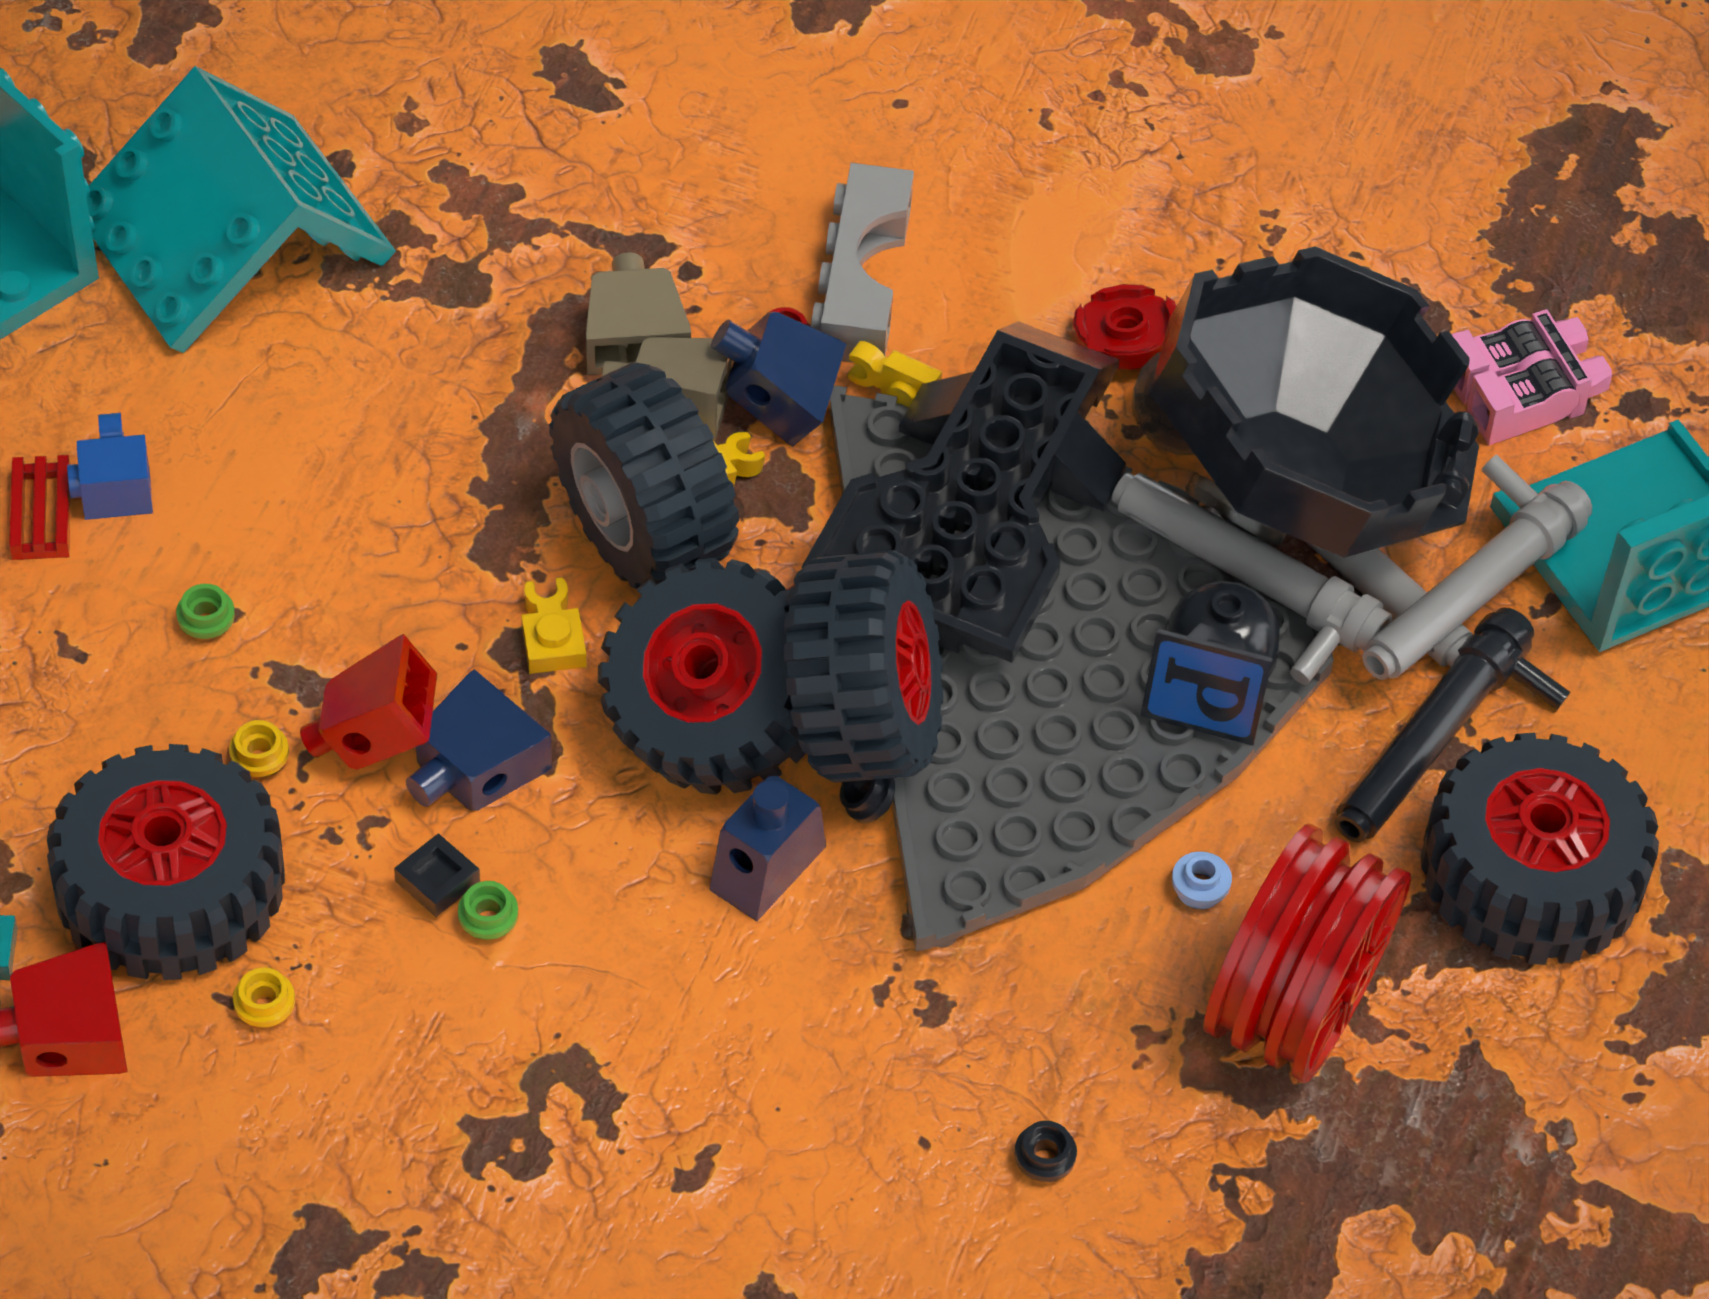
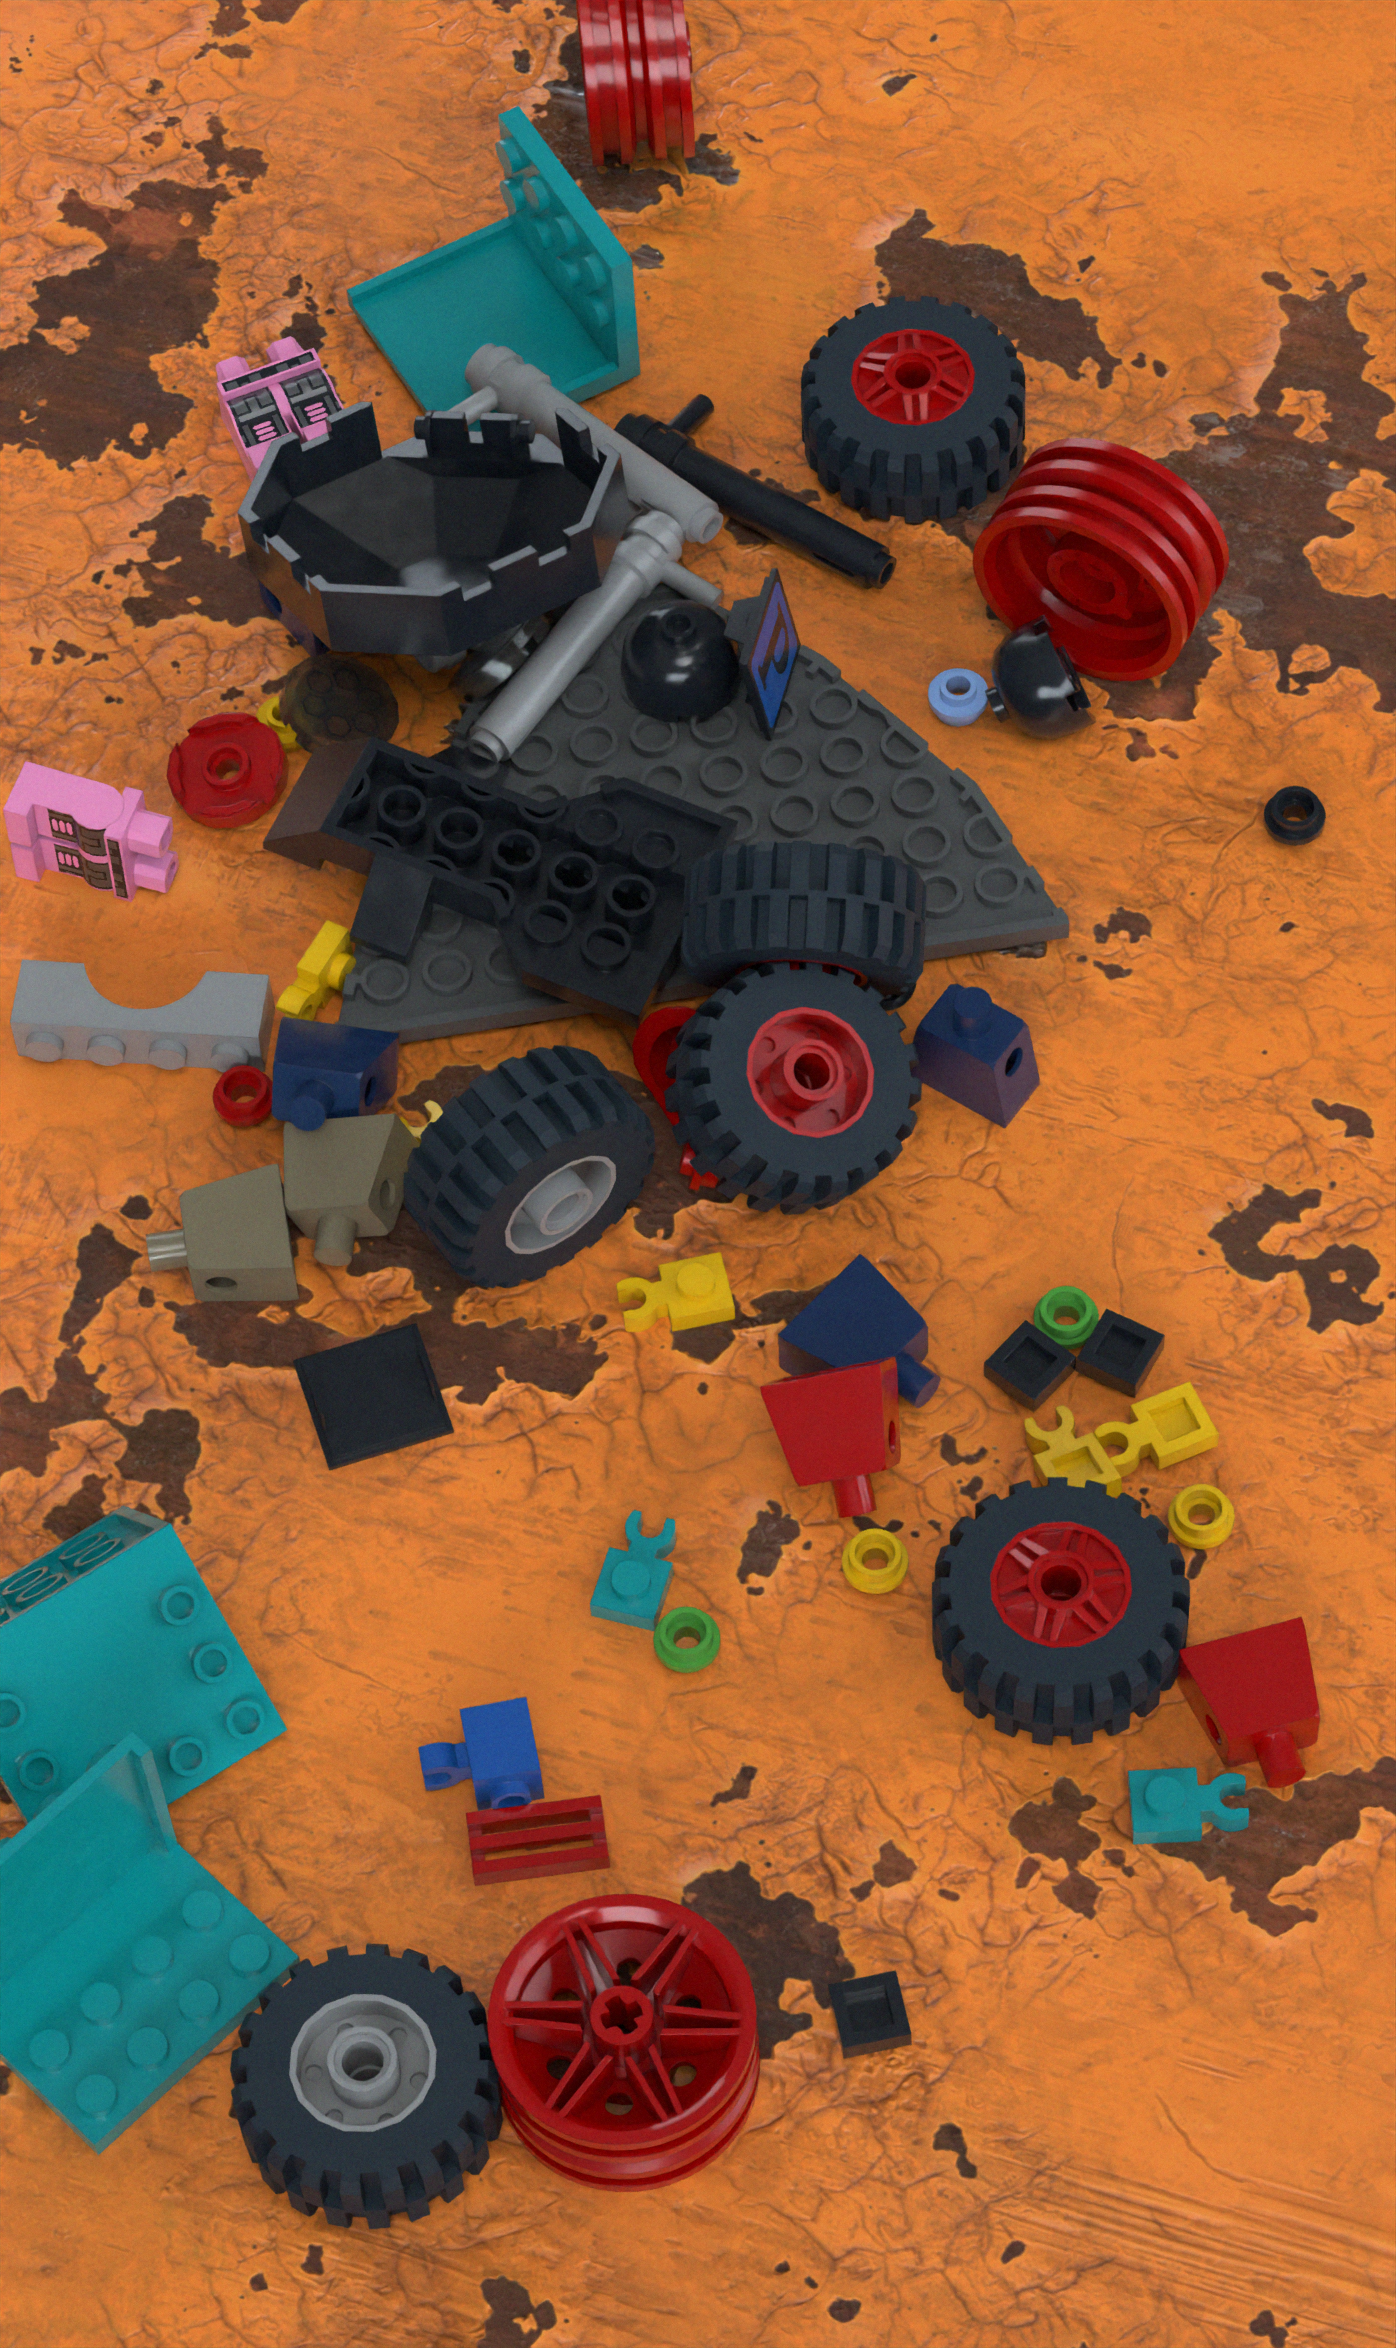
camera: 85 degrees left, 5 degrees up
none -> bright pink hips [3,761,179,902]
none -> black piece [293,1323,454,1471]
none -> teal plate [590,1510,677,1631]
none -> black cylinder [985,615,1096,740]
none -> yellow plate [1024,1405,1122,1498]
none -> black plate [1076,1308,1165,1398]
none -> yellow plate [1094,1381,1219,1477]

